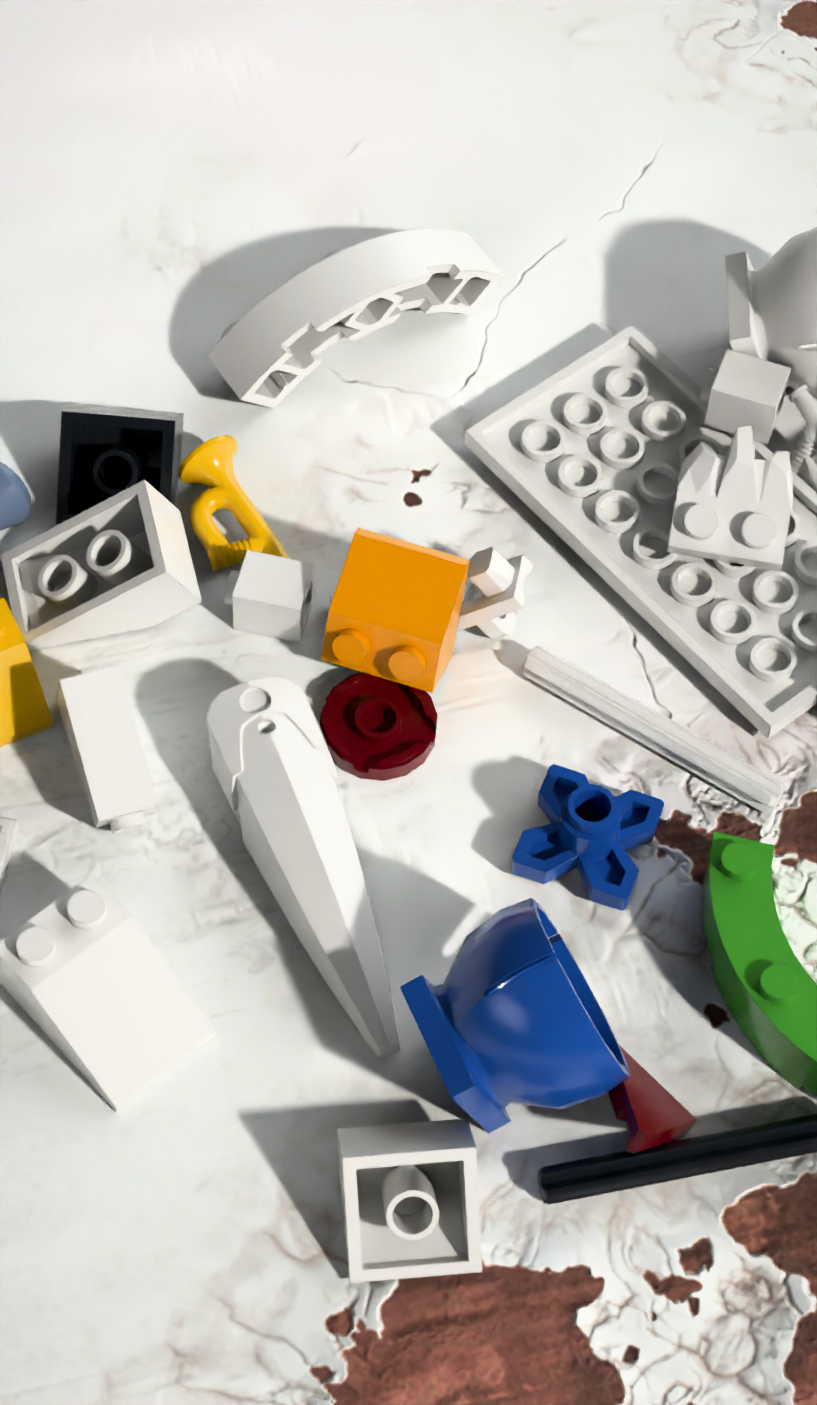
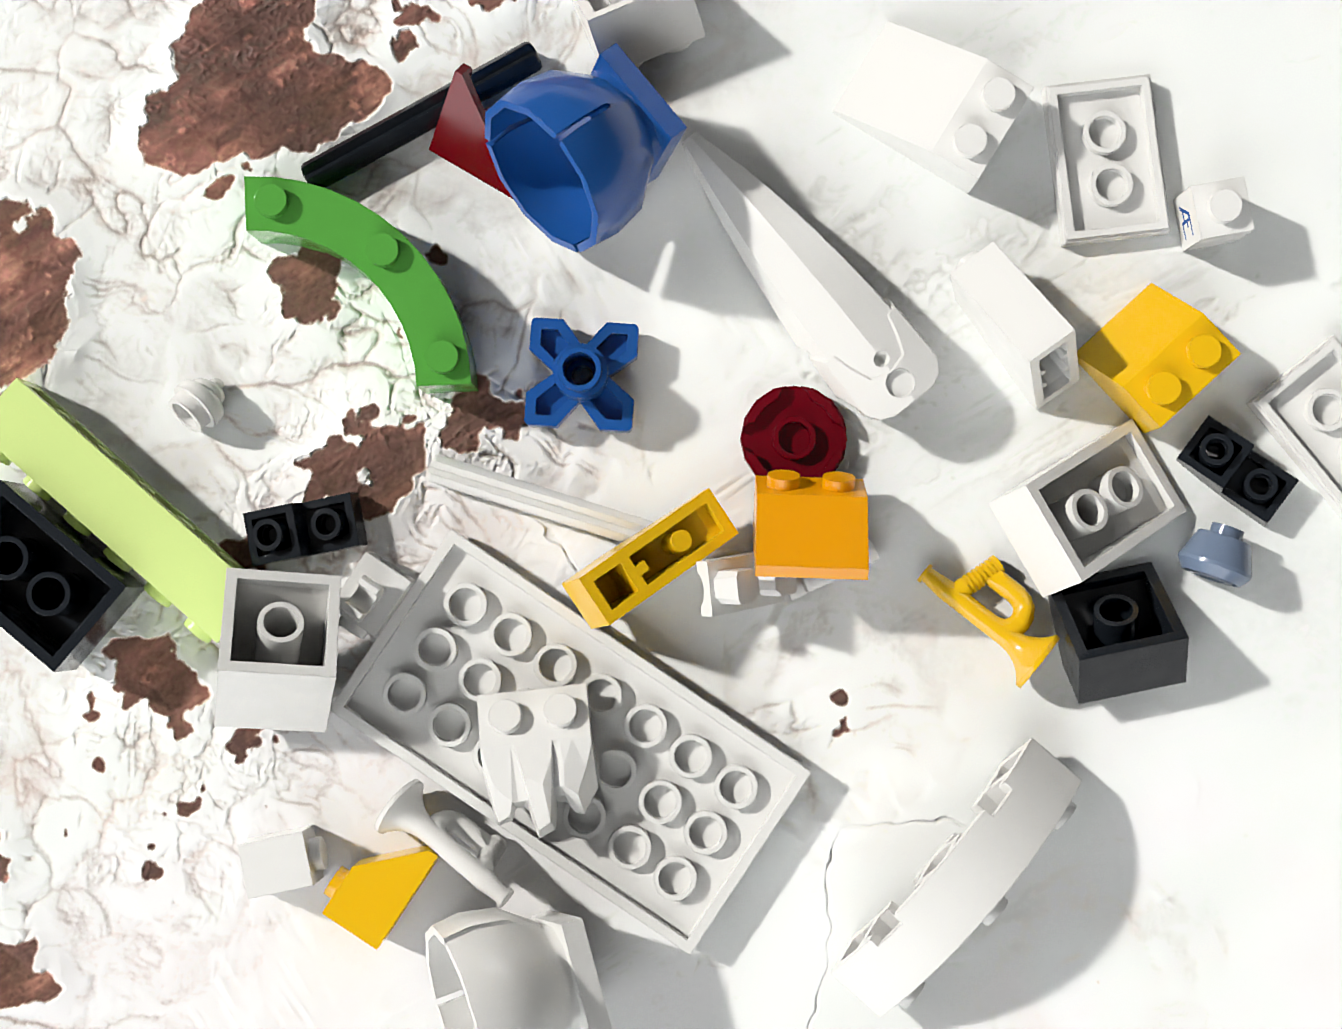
camera: 170 degrees right, 30 degrees up
white brick [224,550,315,643] -> none
white brick [699,349,791,444] -> none
none -> yellow slope [562,488,739,629]

